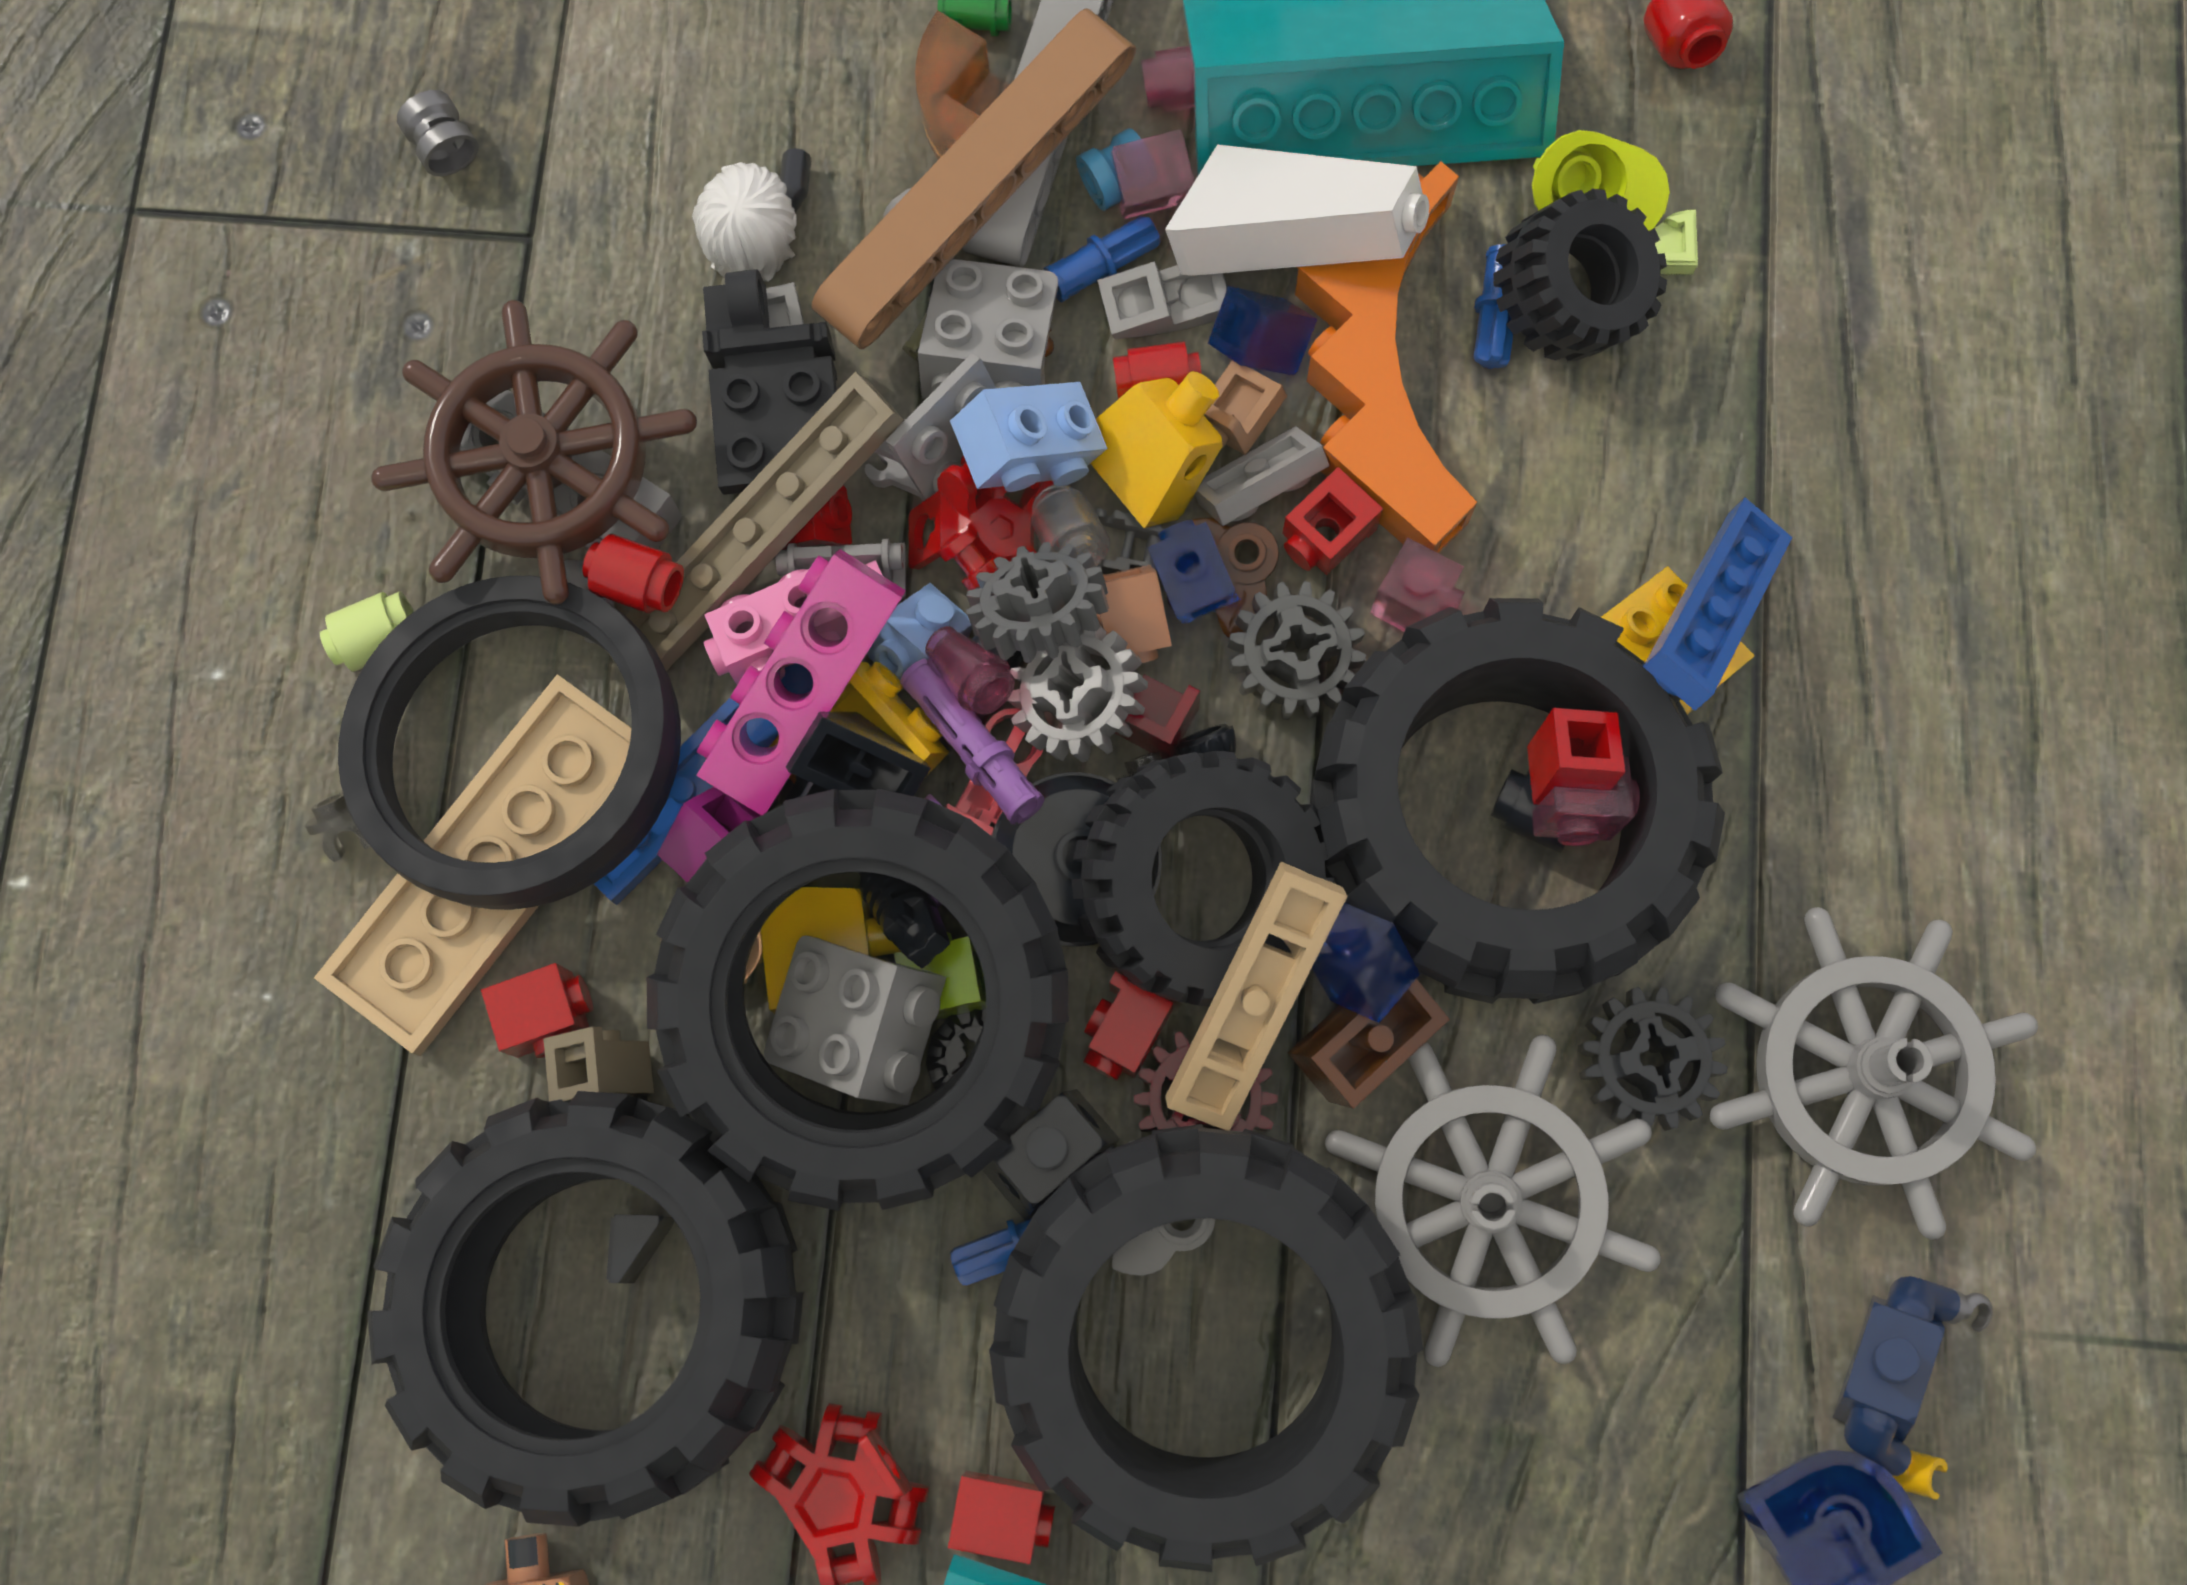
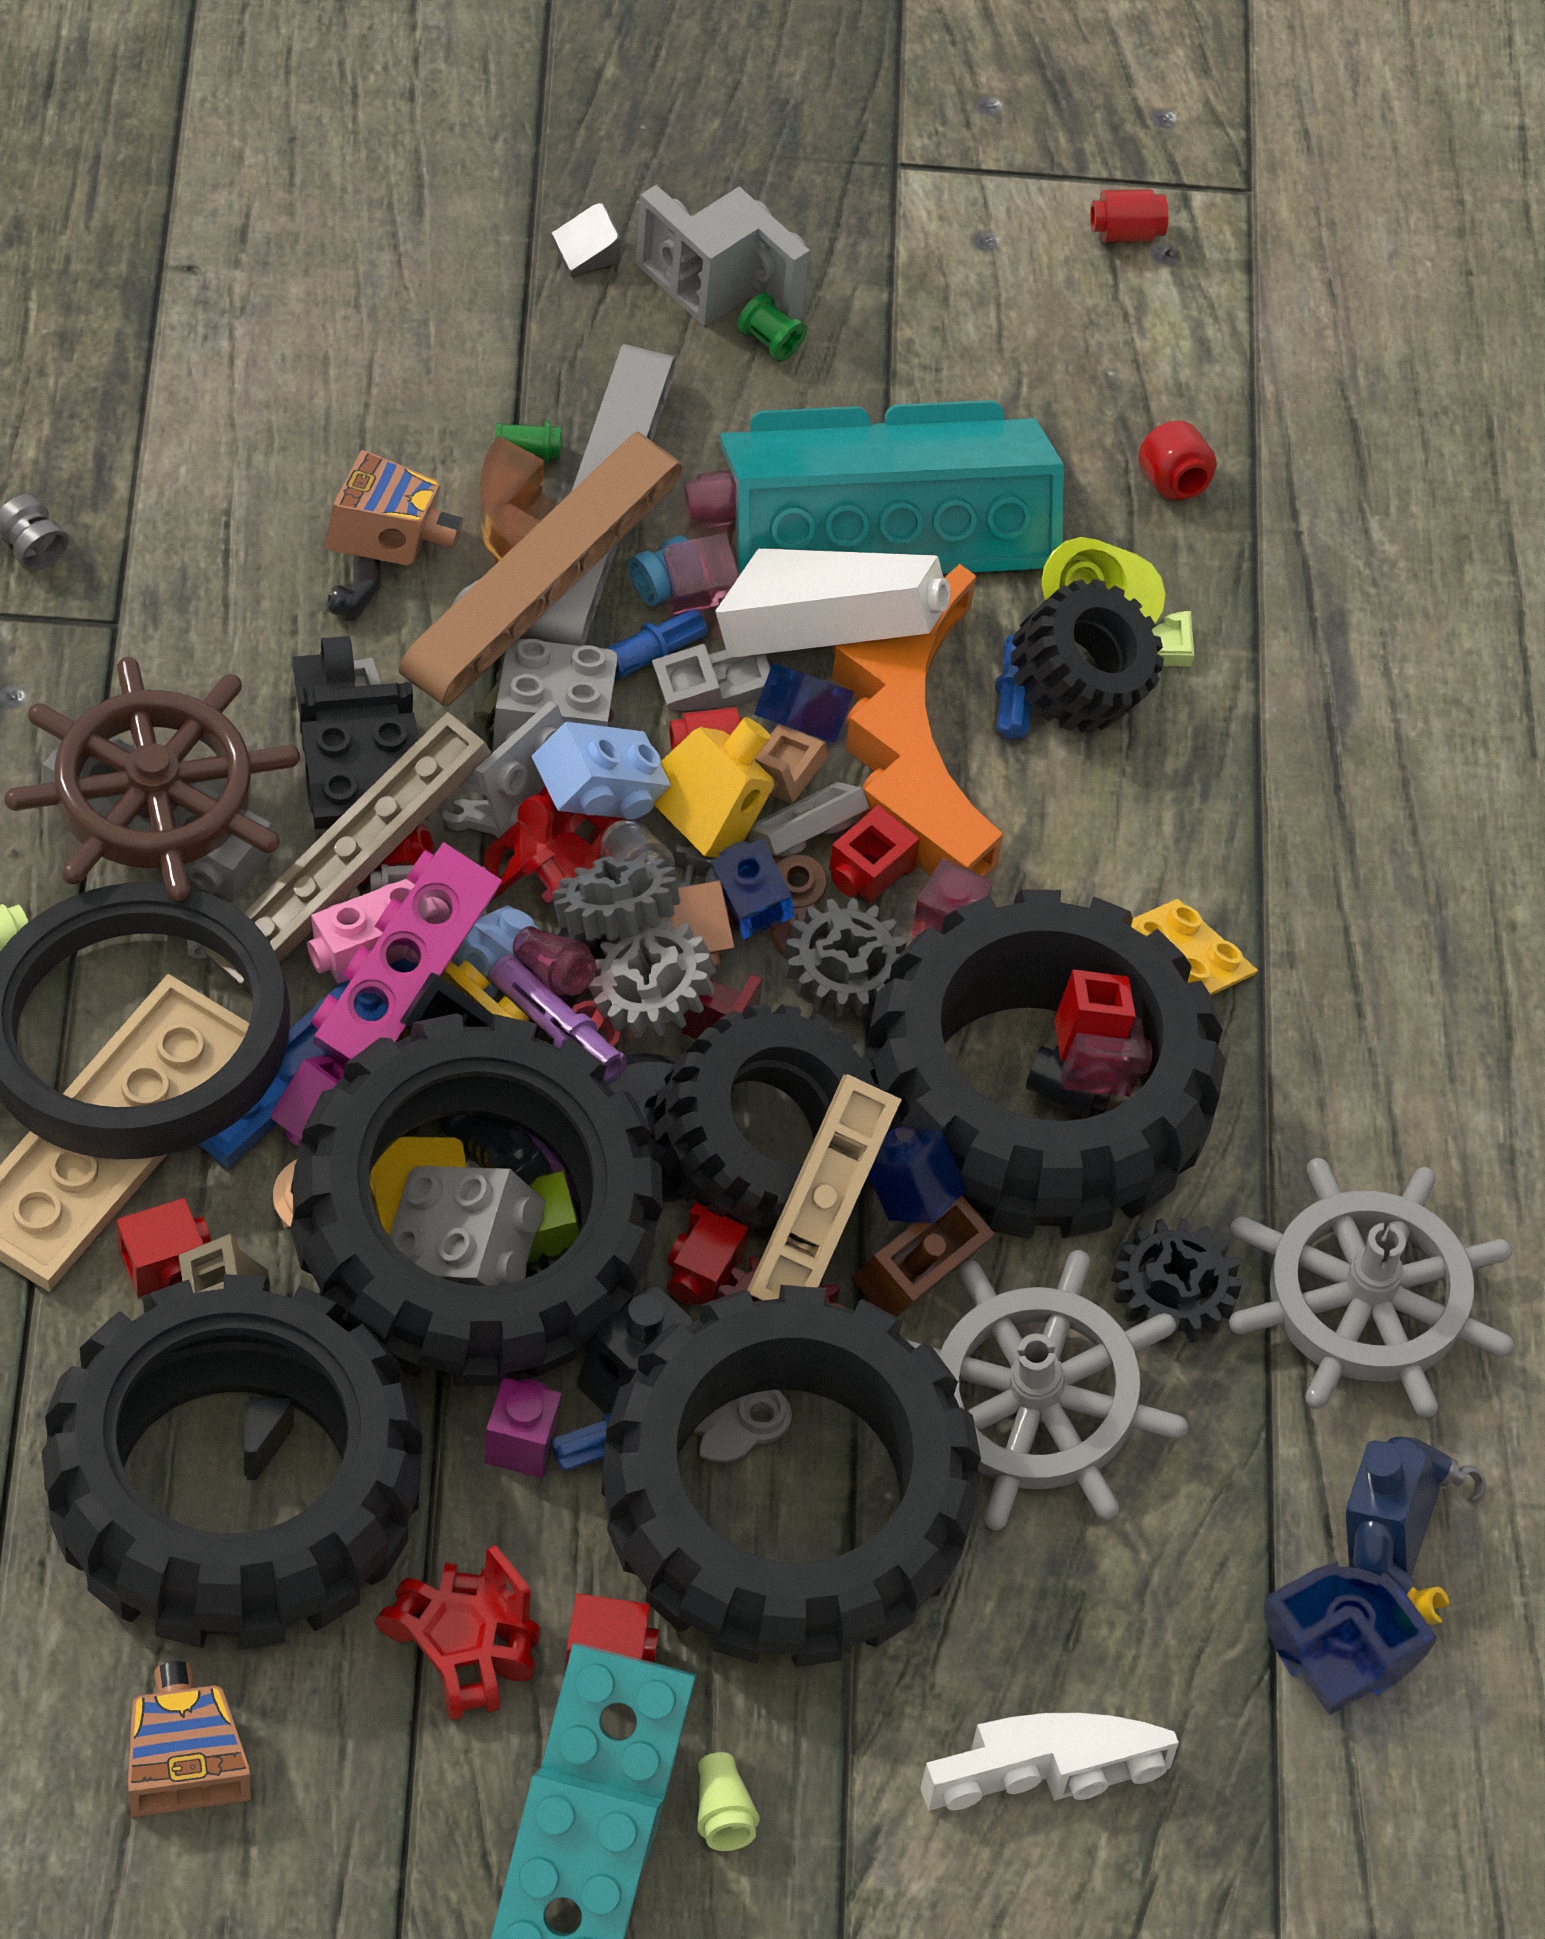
camera: 15 degrees left, 20 degrees down
red brick [582,534,684,614] -> none
white hair [692,162,797,282] -> none
blue plate [1643,498,1792,711] -> none
none -> nougat torso [325,450,463,565]
none -> magenta brick [484,1377,562,1479]

